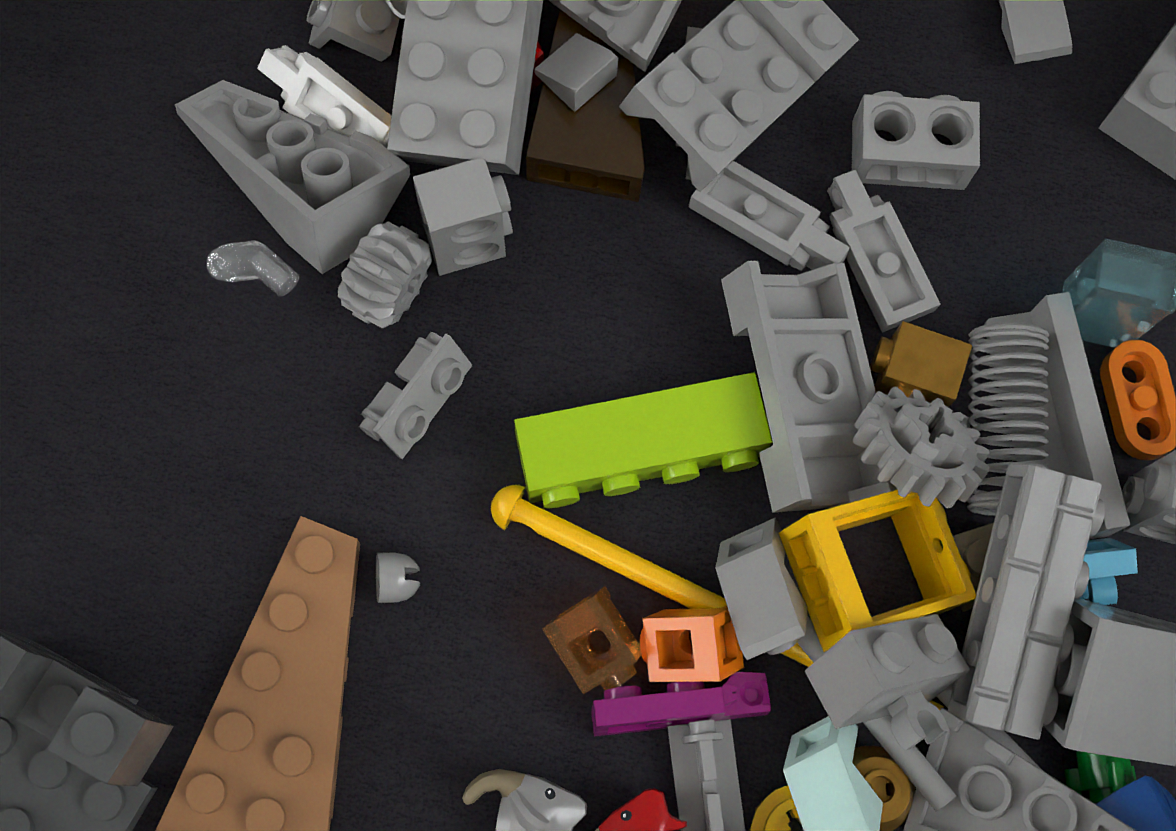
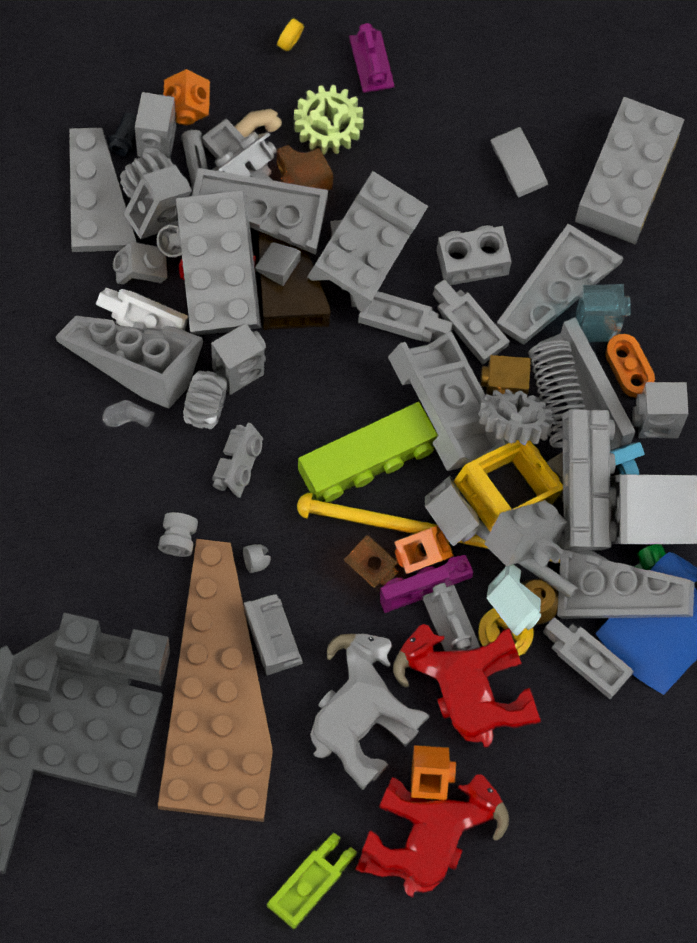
camera: 15 degrees left, 5 degrees down
none -> light grey wheel [158,512,198,557]
none -> light grey hinge [244,595,303,676]
none -> light grey wing [496,224,623,345]

